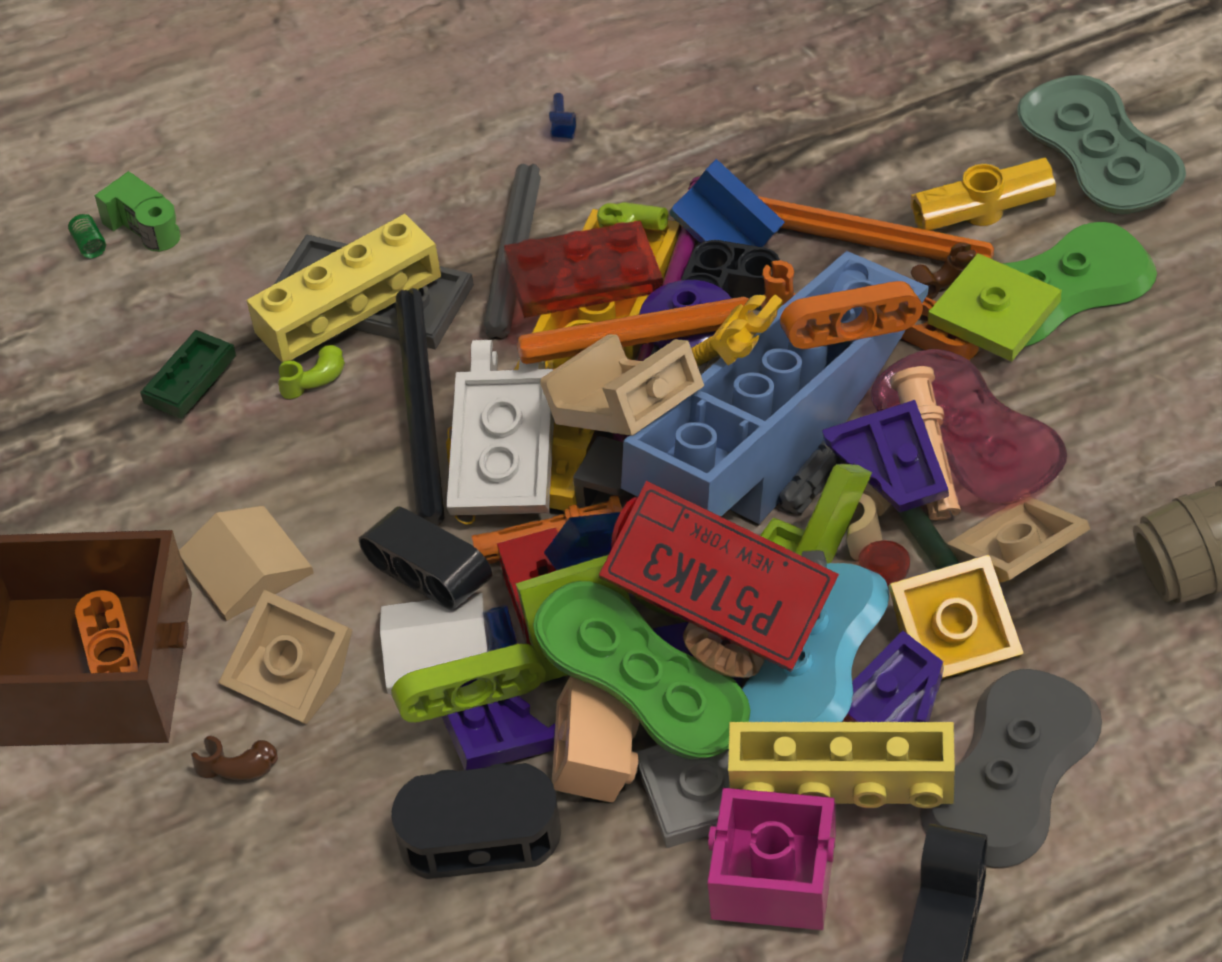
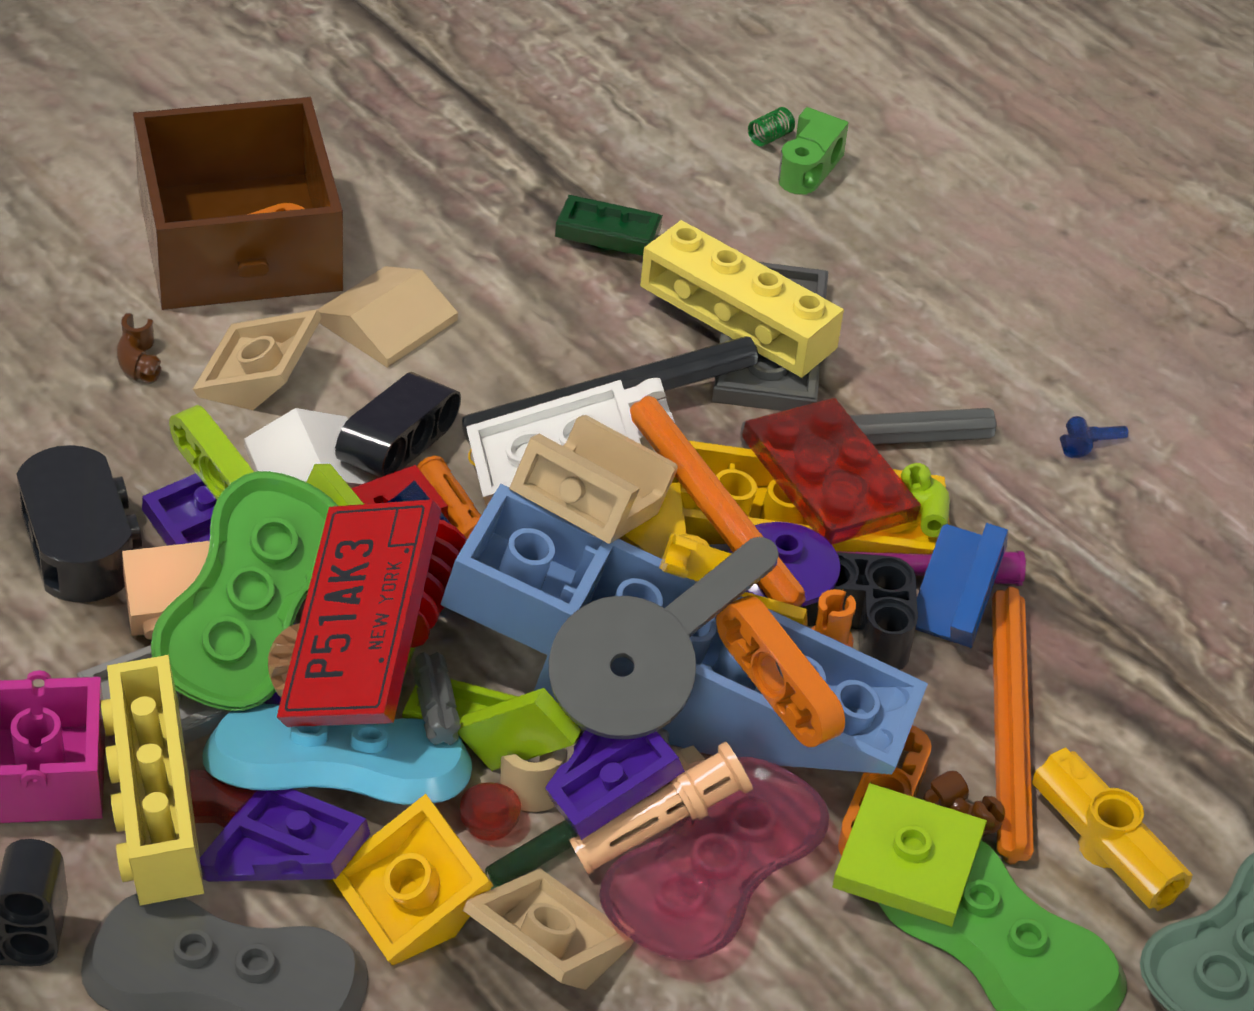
camera: 65 degrees right, 5 degrees down
lime arm [278,345,345,399] -> none
none -> dark grey piece [549,537,778,739]

